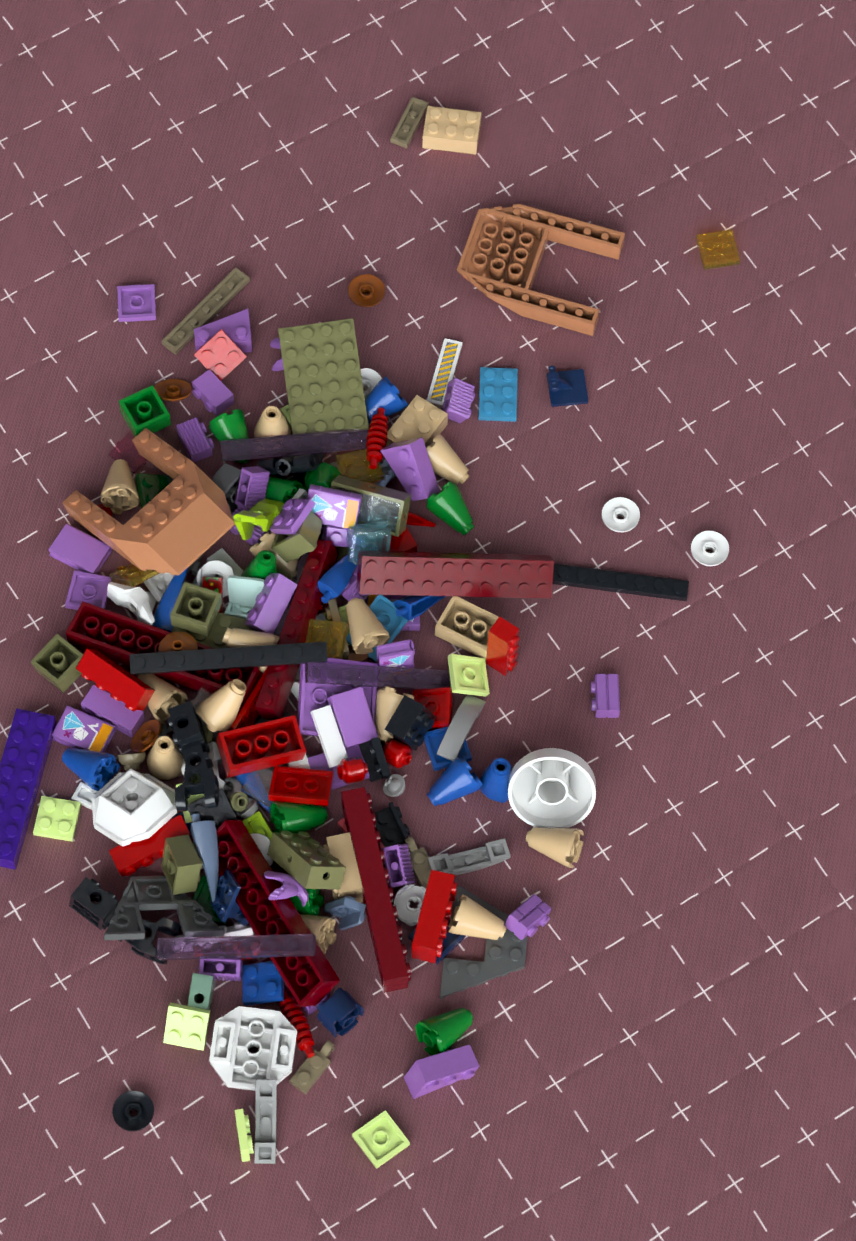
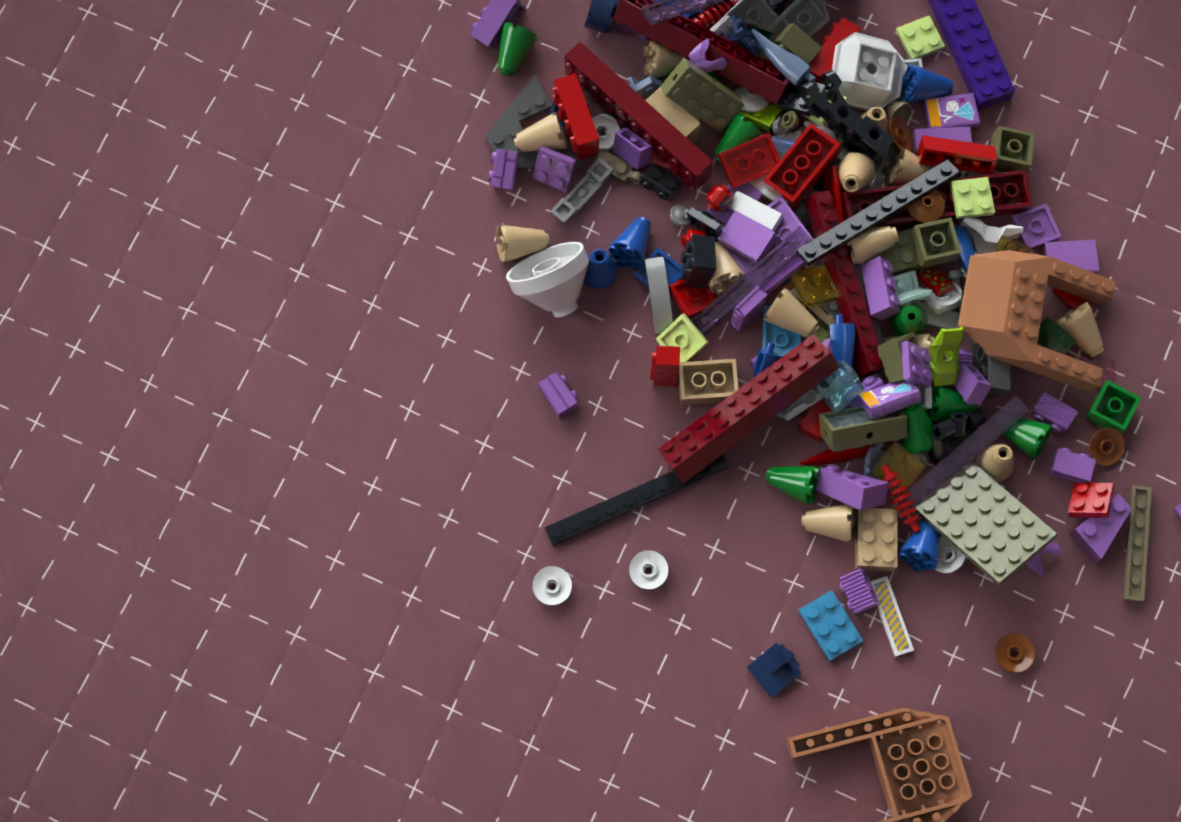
camera: 150 degrees right, 10 degrees up
none -> medium lavender plate [532,146,576,192]
none -> yellowish green plate [950,177,995,219]

